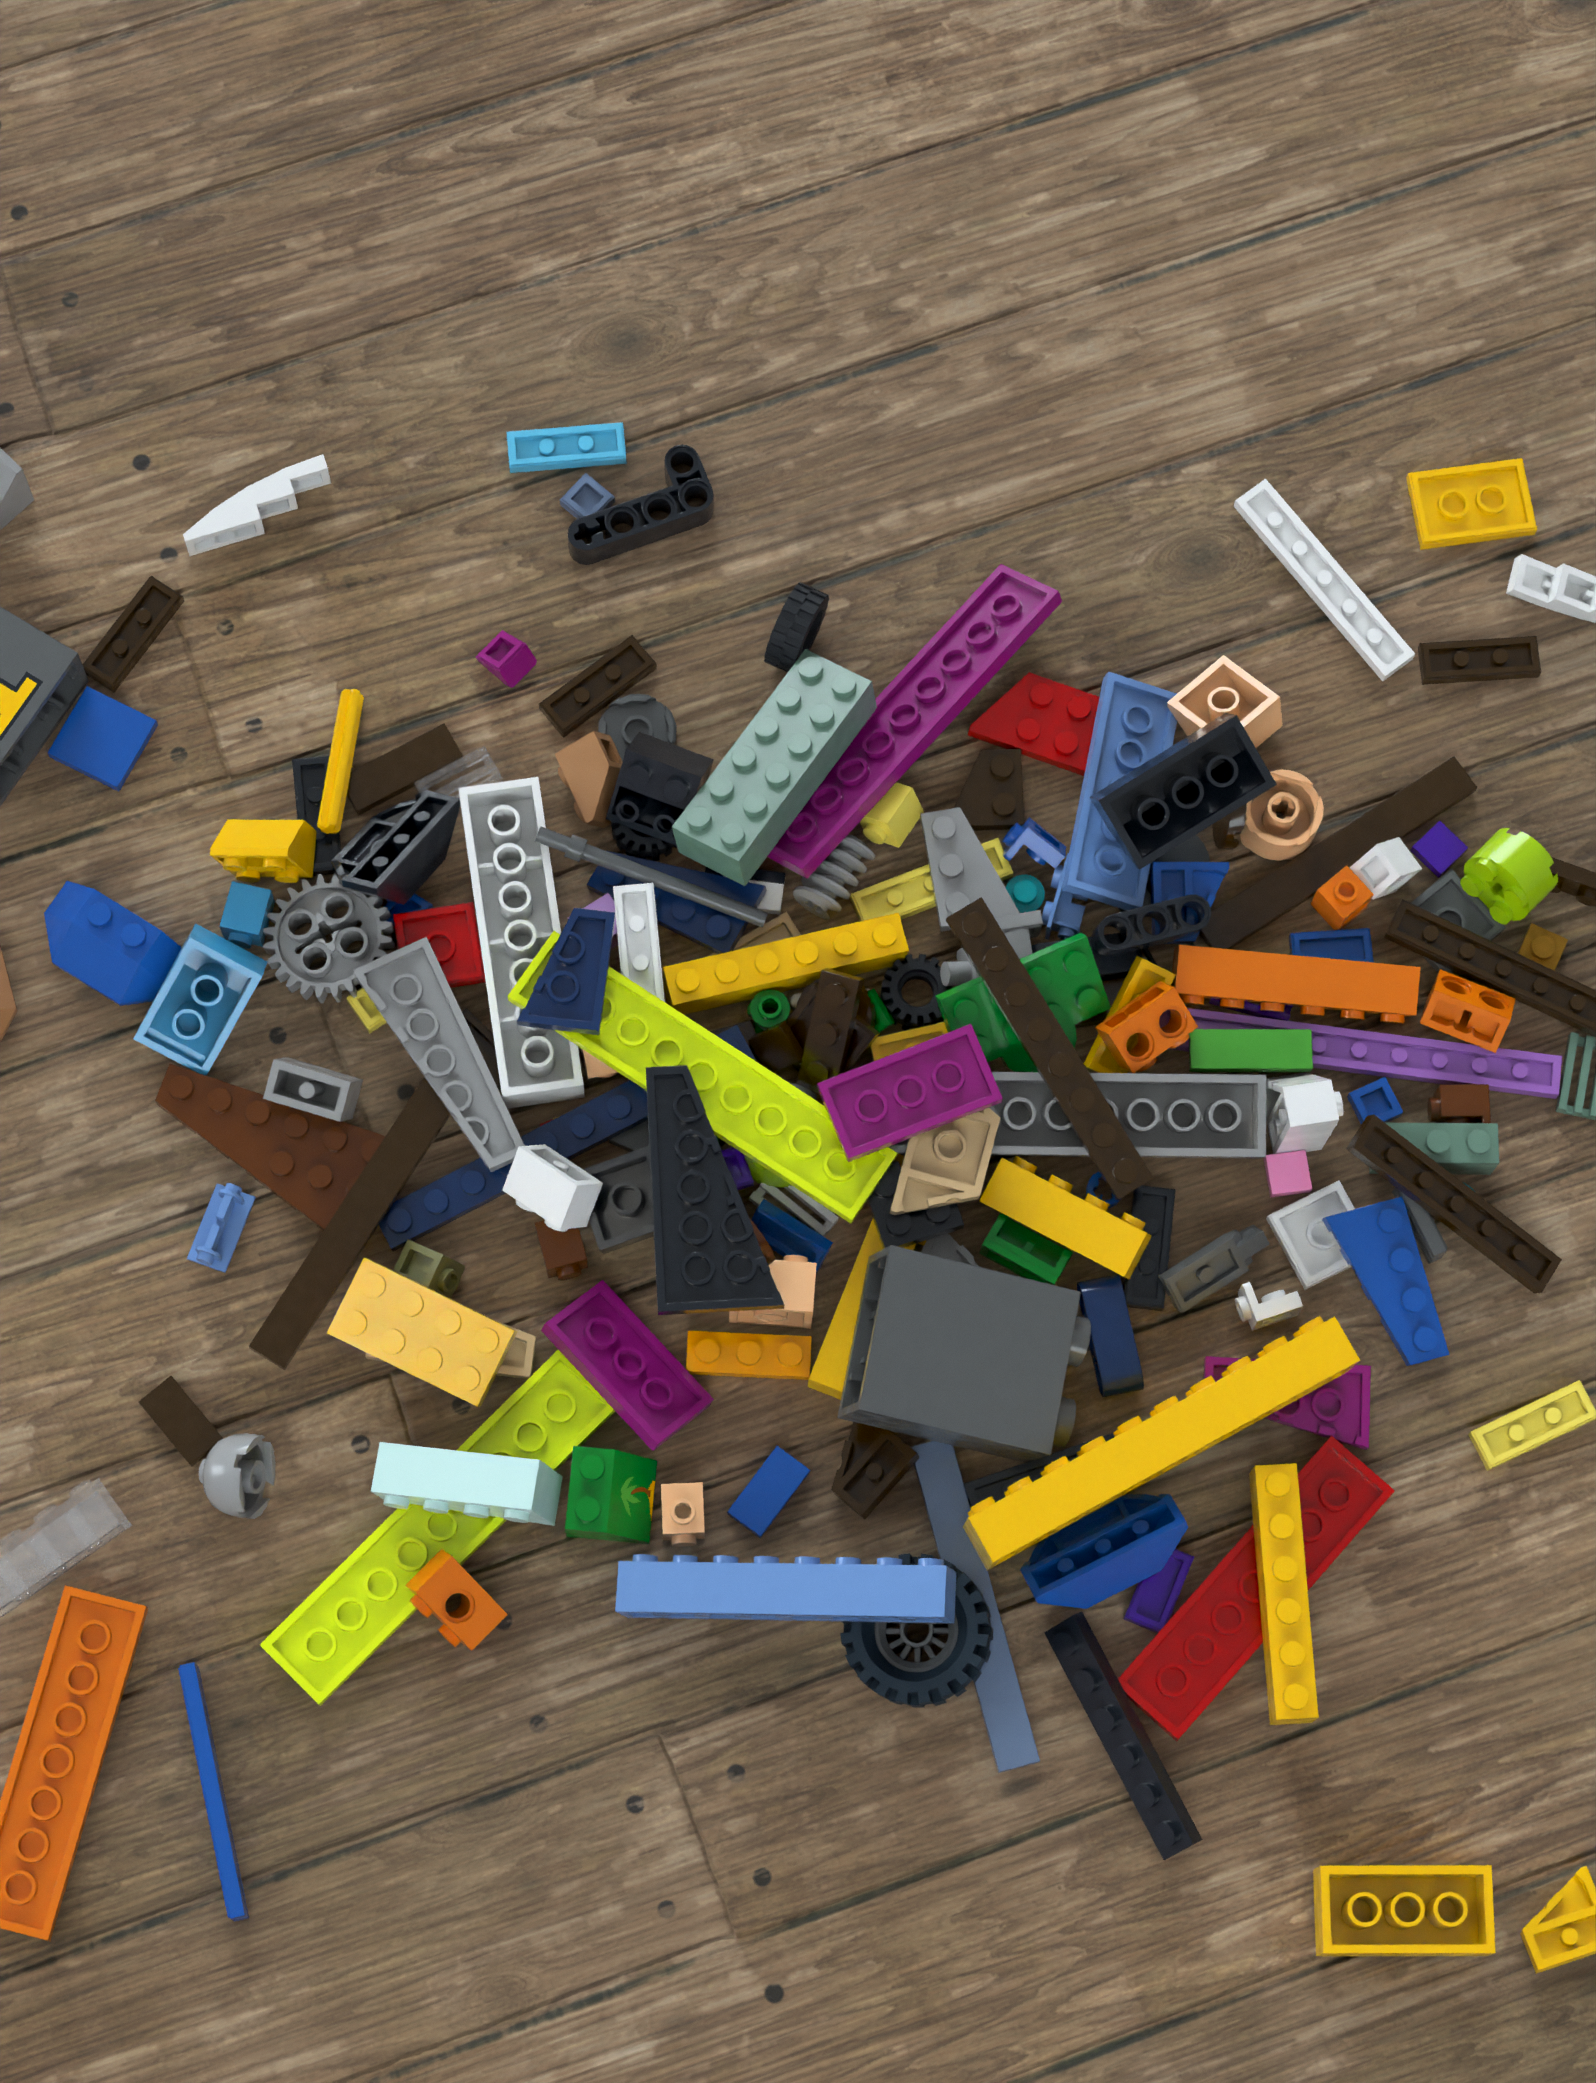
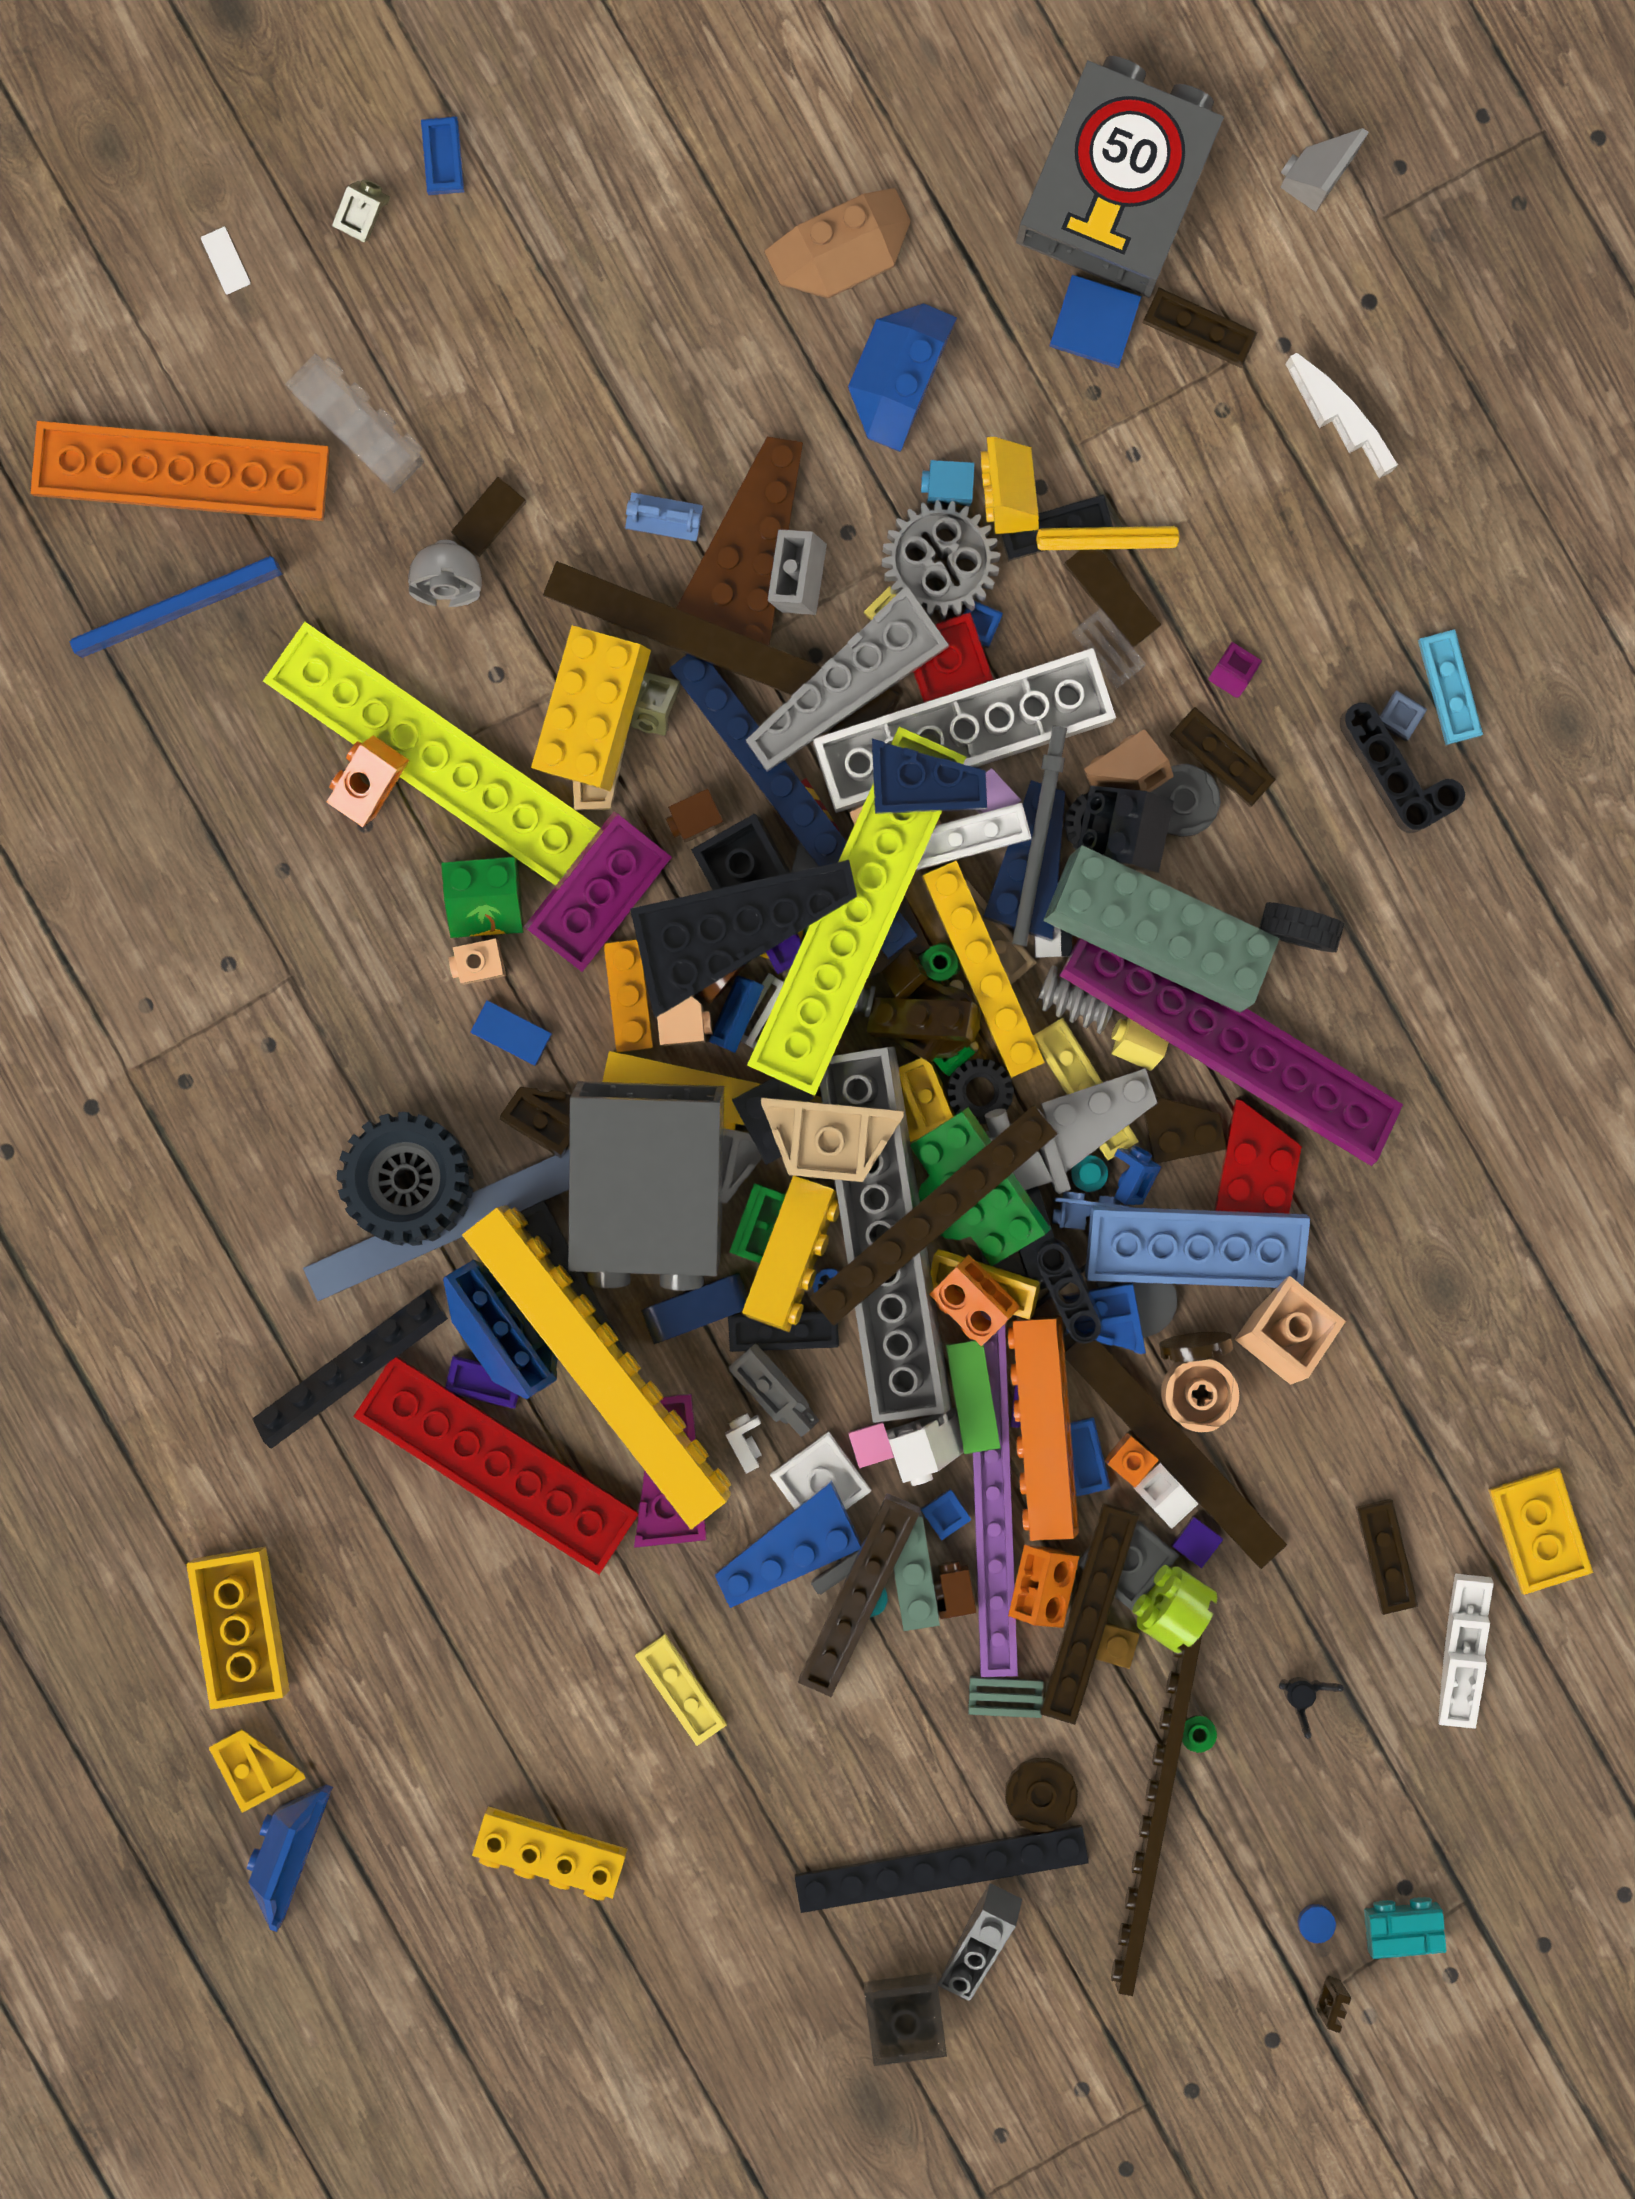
camera: 85 degrees right, 15 degrees up
dark azure slope [133,923,267,1076] -> none
black wedge [331,790,461,905] -> none
light aqua wedge [371,1442,563,1526] -> none
white brick [503,1144,603,1232] -> none
medium blue brick [615,1554,957,1623] -> none
magenta plate [817,1024,1003,1162] -> none
black slope [1090,713,1277,870] -> none
white plate [1234,479,1415,681] -> none
yellow brick [1249,1463,1319,1725] -> none

